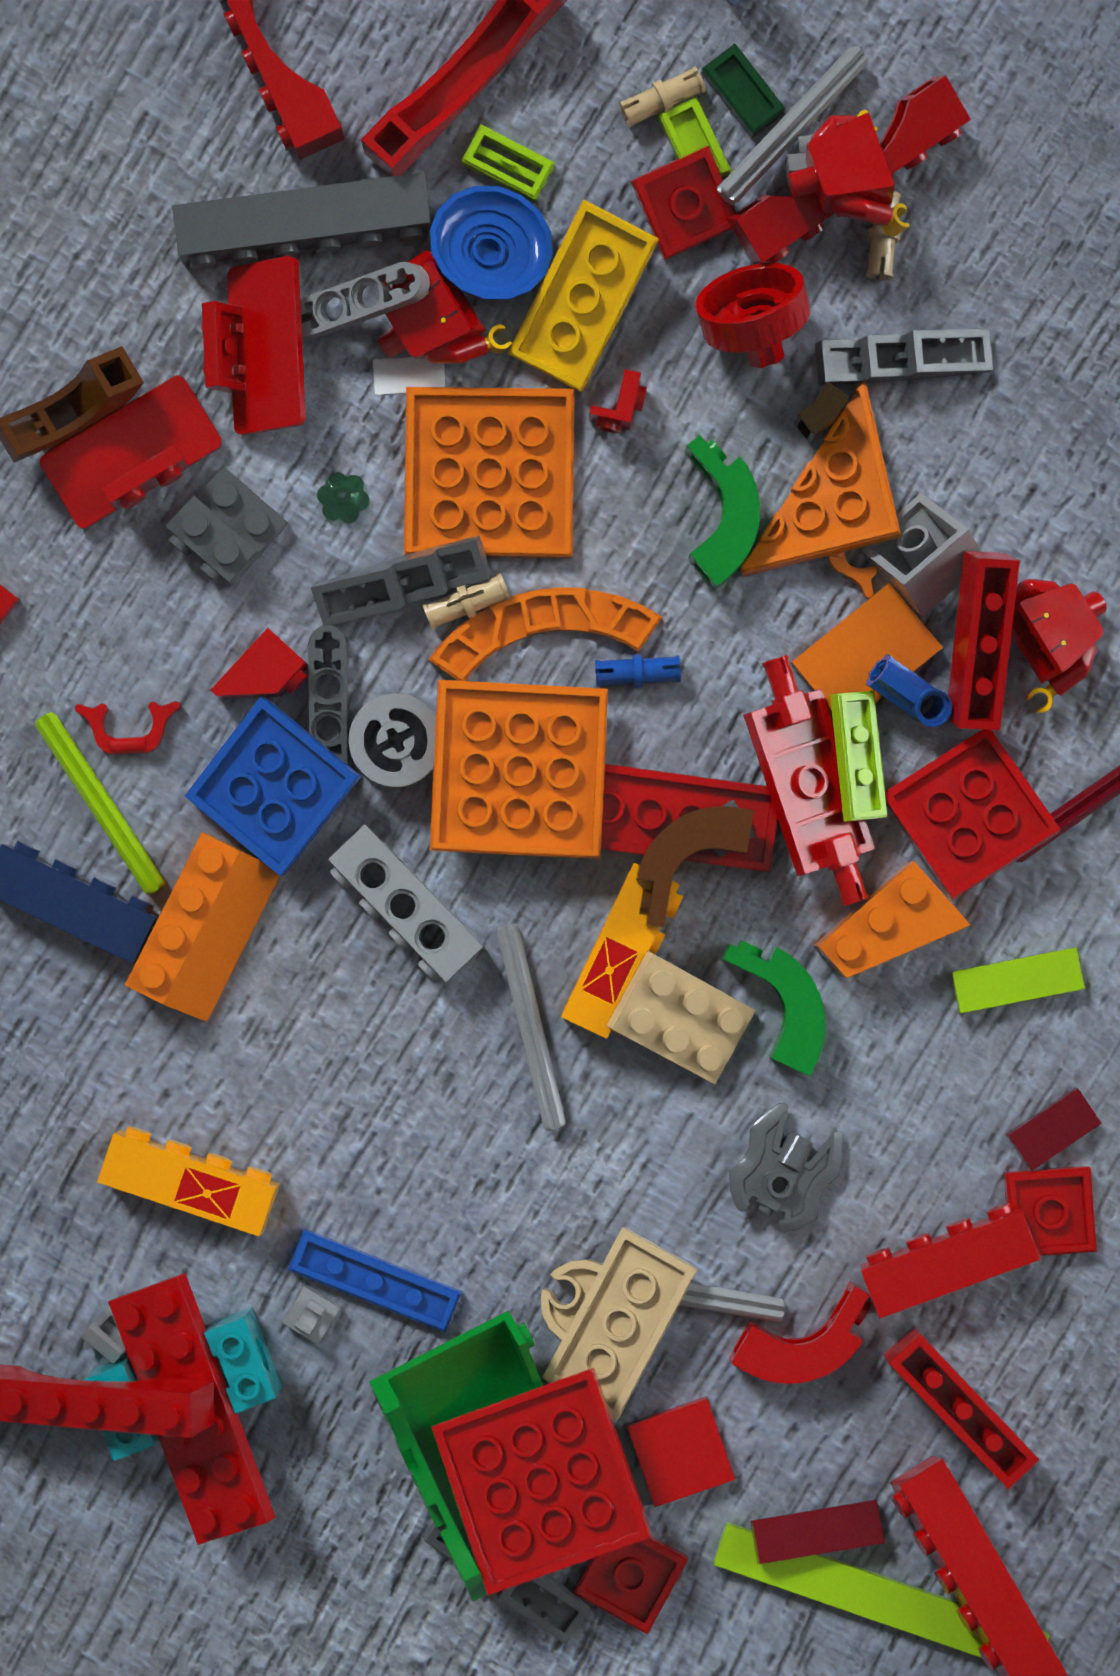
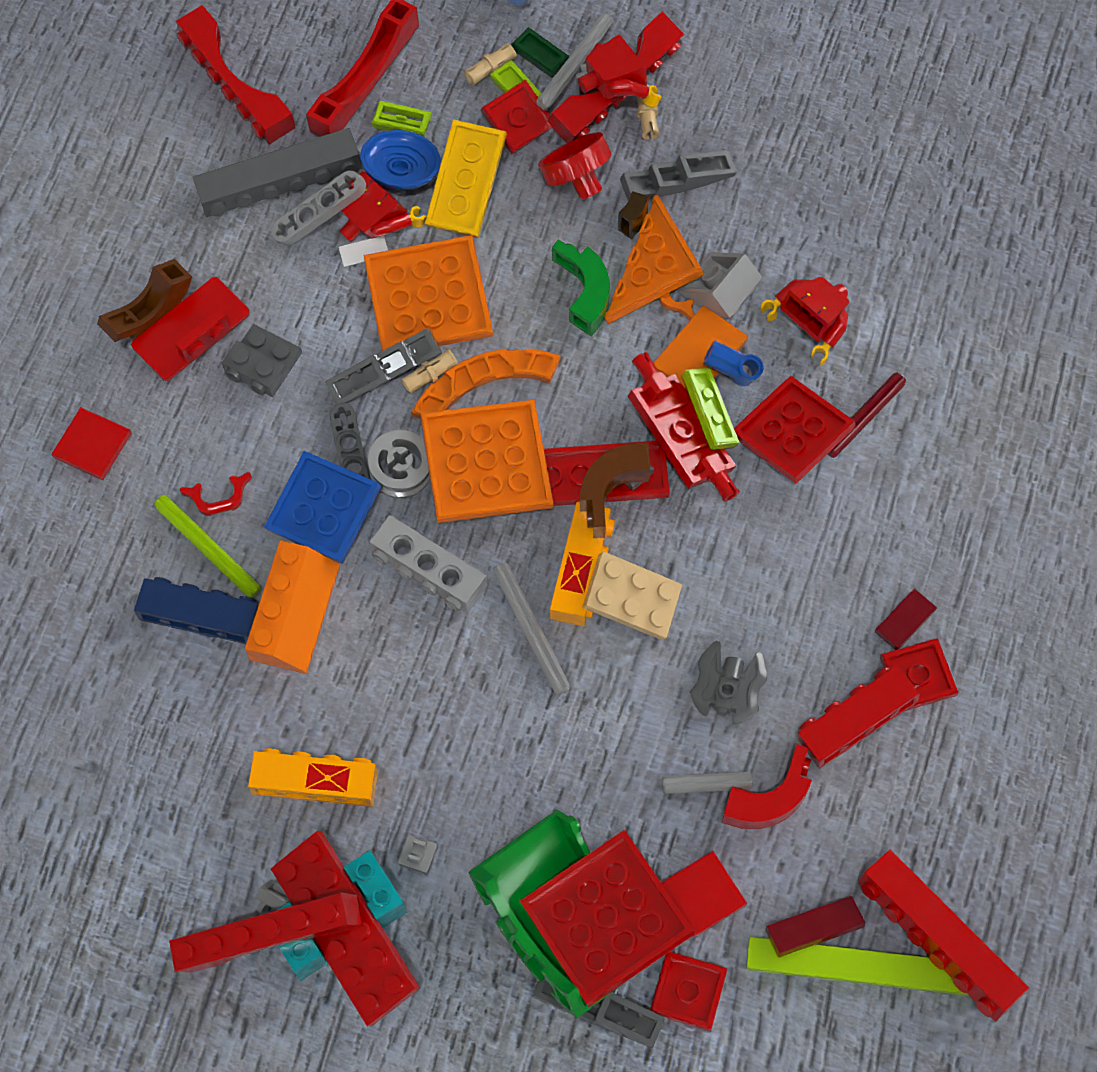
camera: 10 degrees left, 20 degrees down
red bracket [201,256,306,435] -> none
red slope [210,628,308,699] -> none
blue tile [288,1229,462,1333] -> none
clear green plant [317,472,370,524] -> none
tan plate [541,1227,698,1421] -> none
red bracket [589,369,647,433] -> none
blue pin [595,654,681,688] -> none
green arch [721,940,826,1076] -> none
orange wedge [813,861,971,978] -> none
red brick [883,1326,1039,1490] -> none
red brick [948,551,1020,730] -> none
lime tile [950,947,1085,1013] -> none

